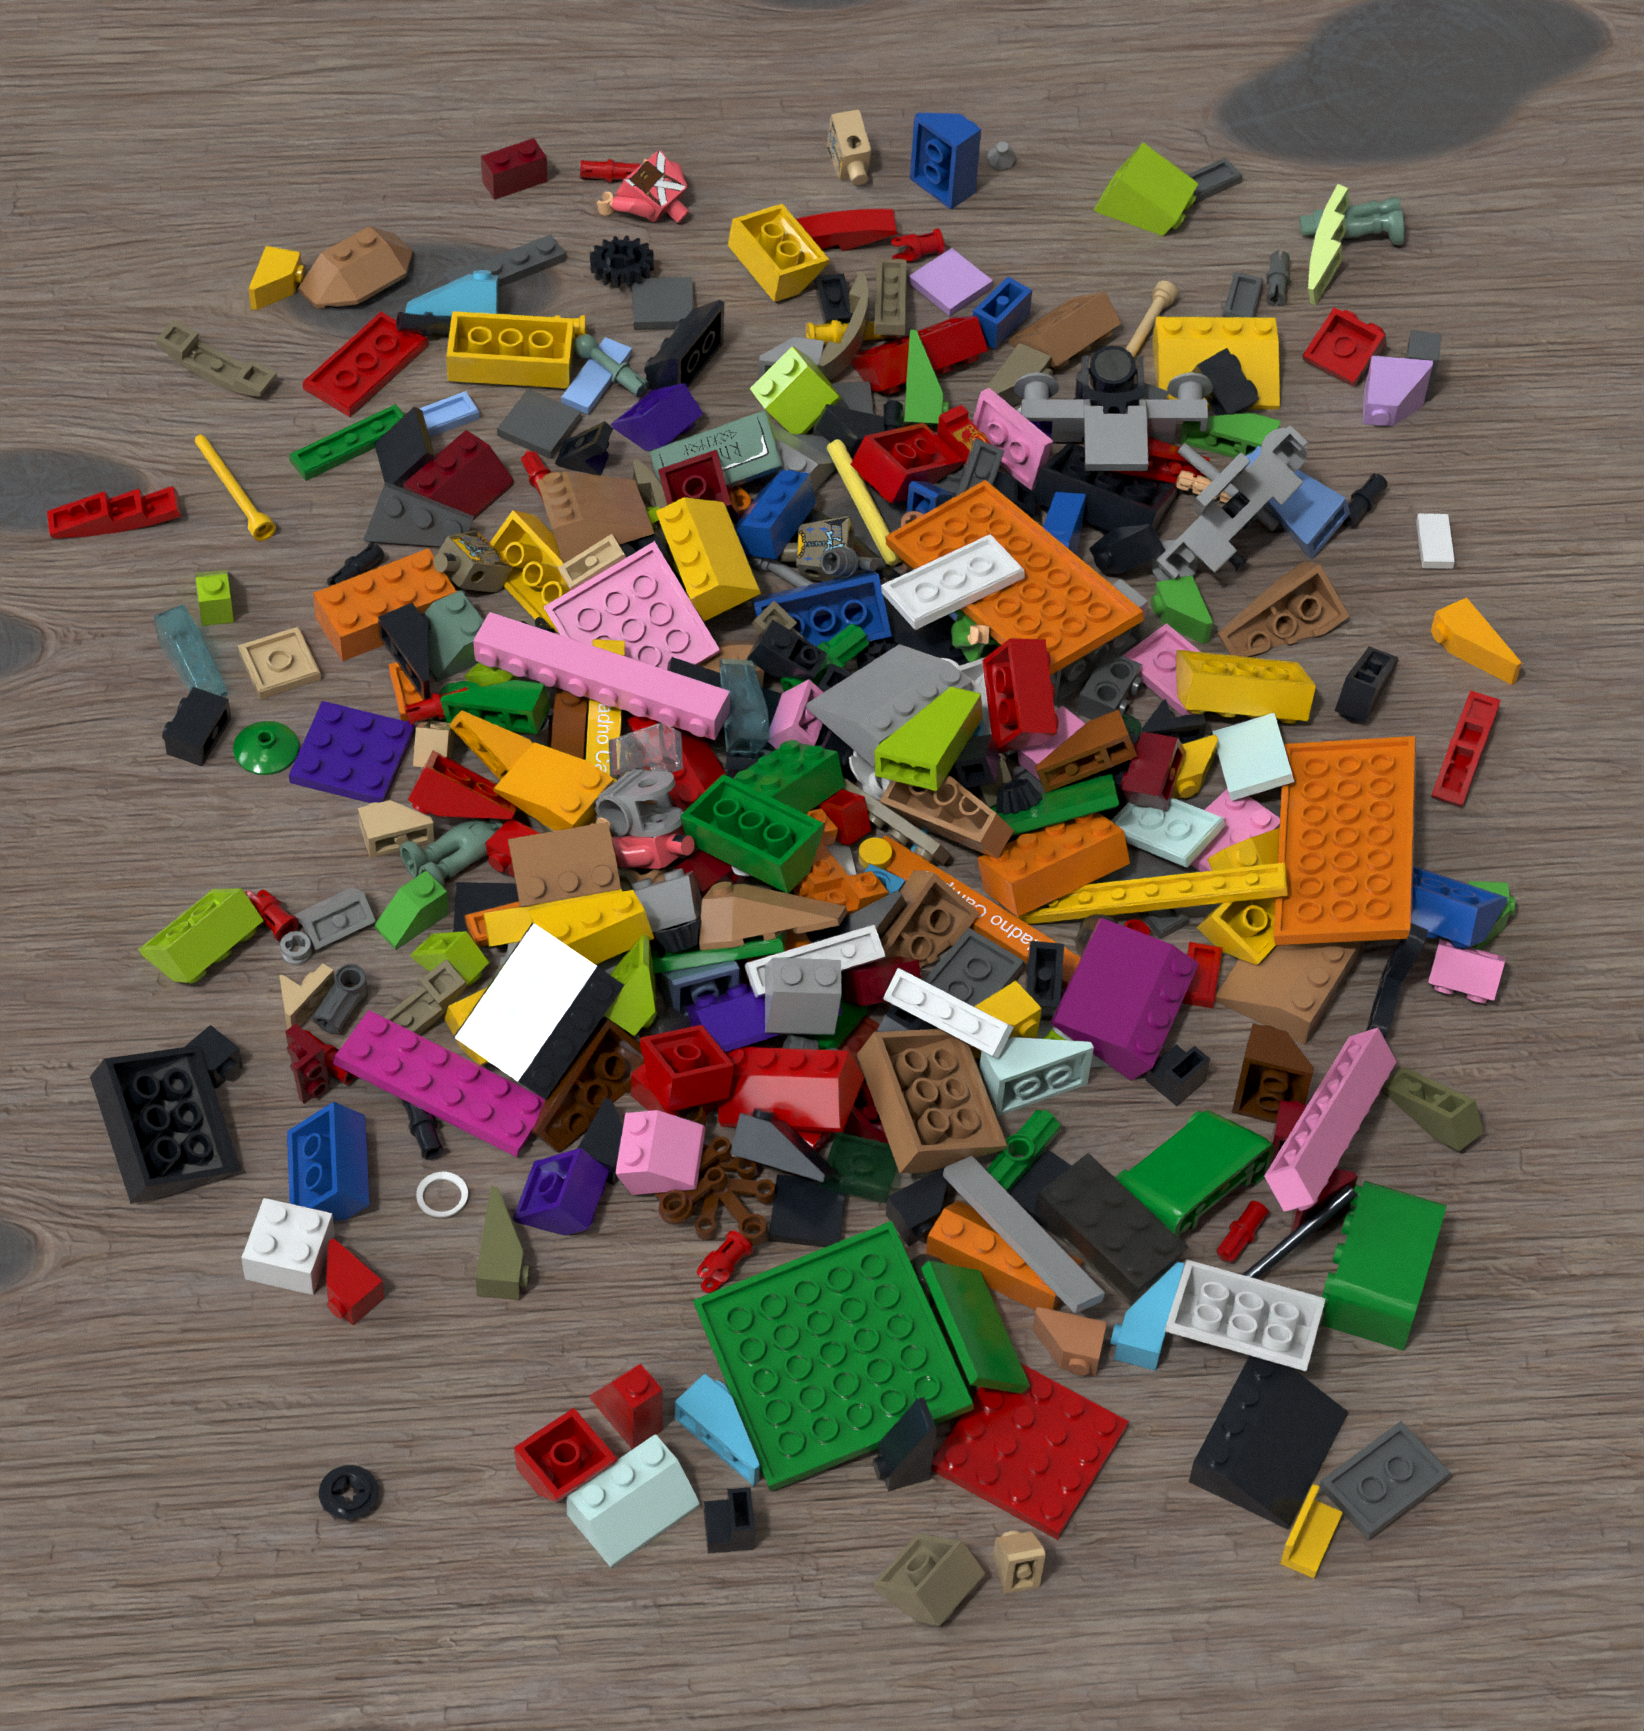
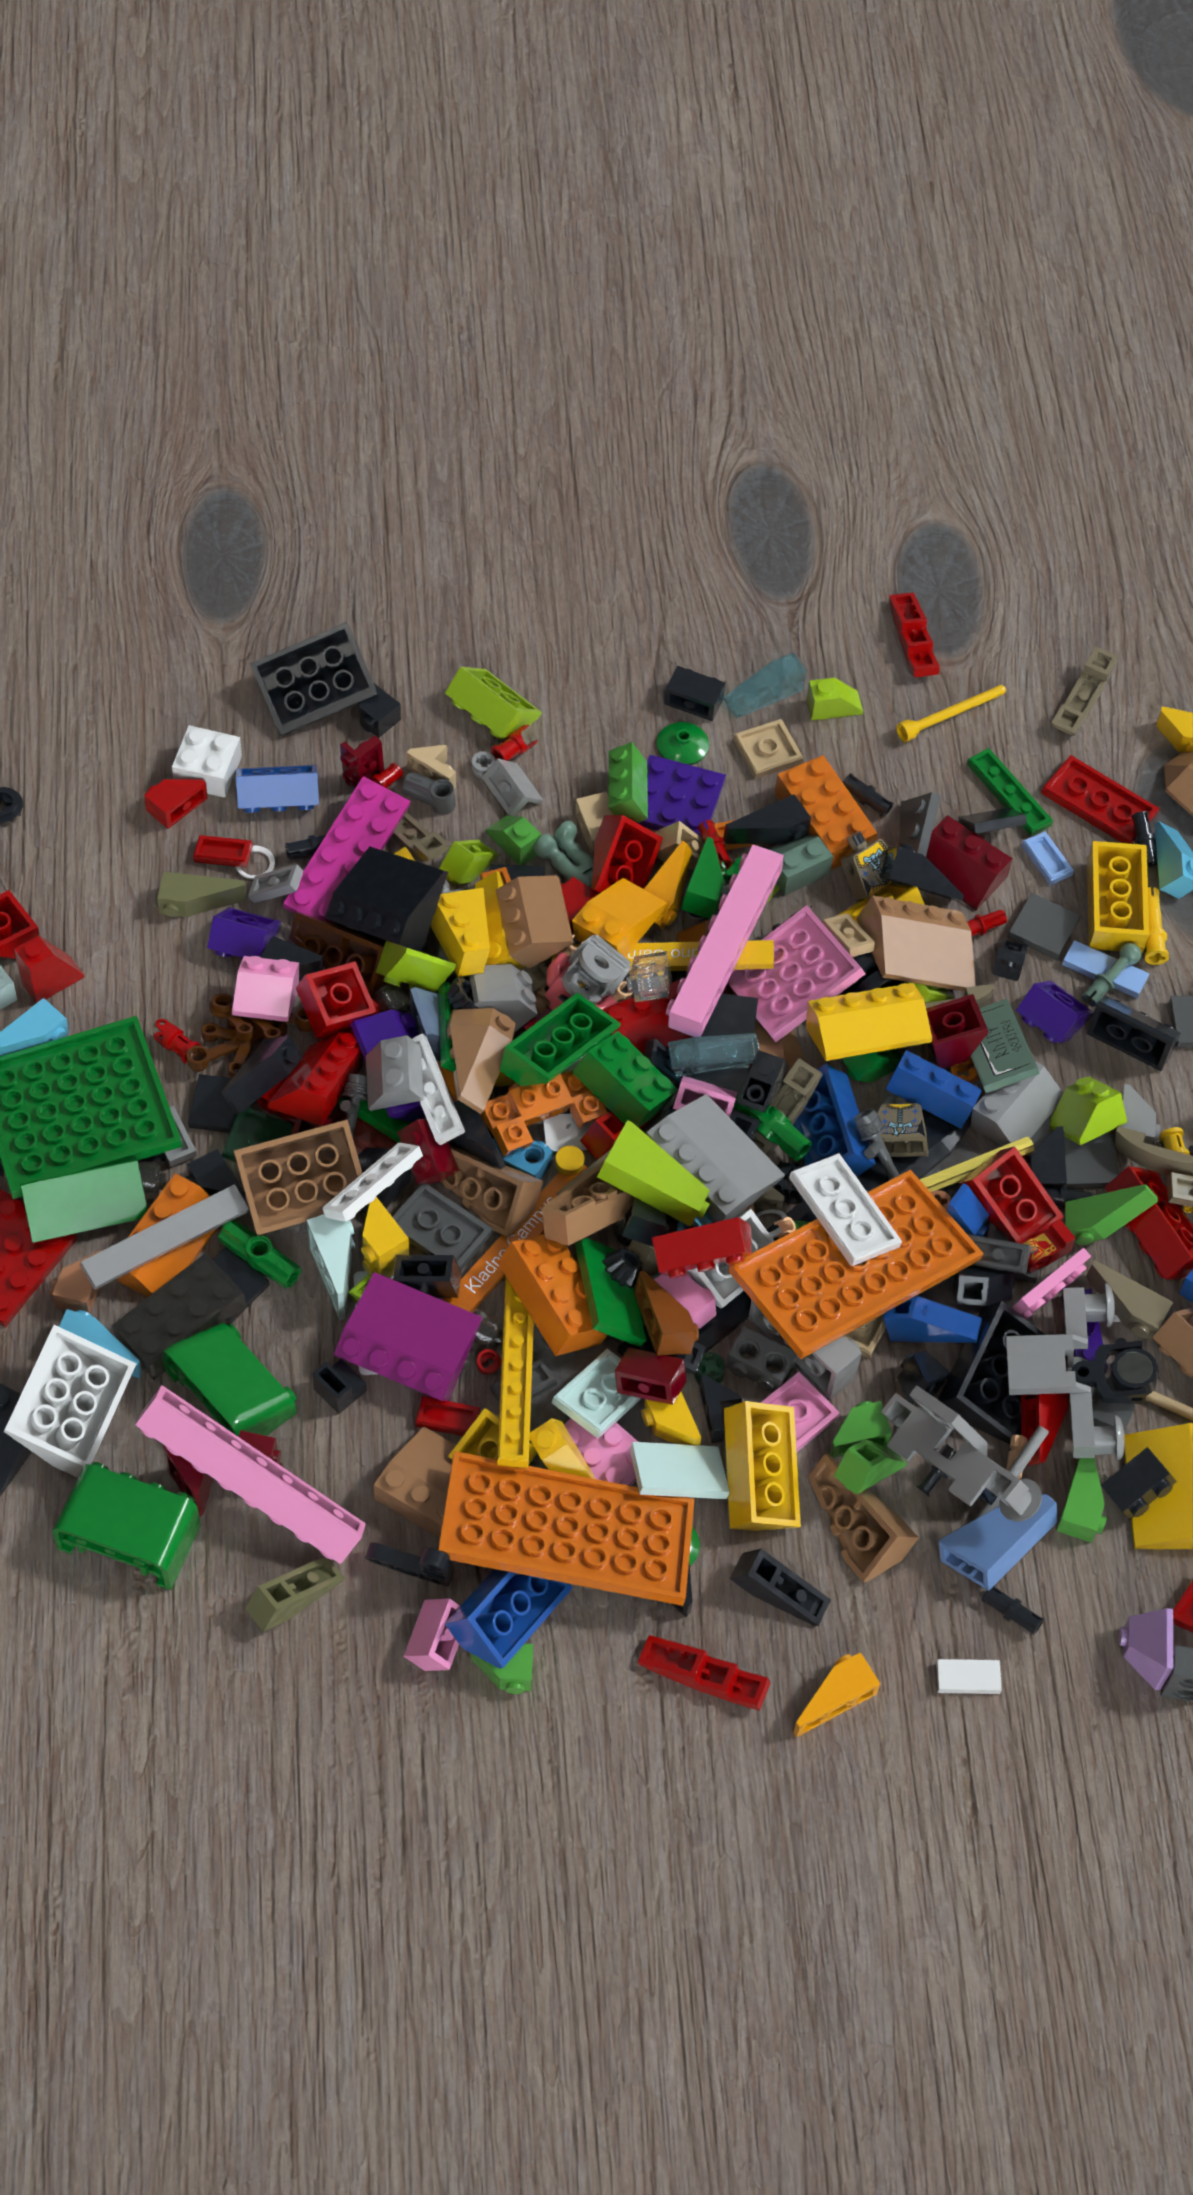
camera: 90 degrees right, 5 degrees up
reddish brown slope [1232,1023,1314,1123] -> none
black bar [1242,1184,1358,1279] -> none
none -> red tile [193,835,253,868]
none -> light grey plate [248,864,303,903]
none -> bright green brick [609,742,648,823]
none -> bright green slope [834,1439,907,1495]
none -> black slope [880,843,964,901]

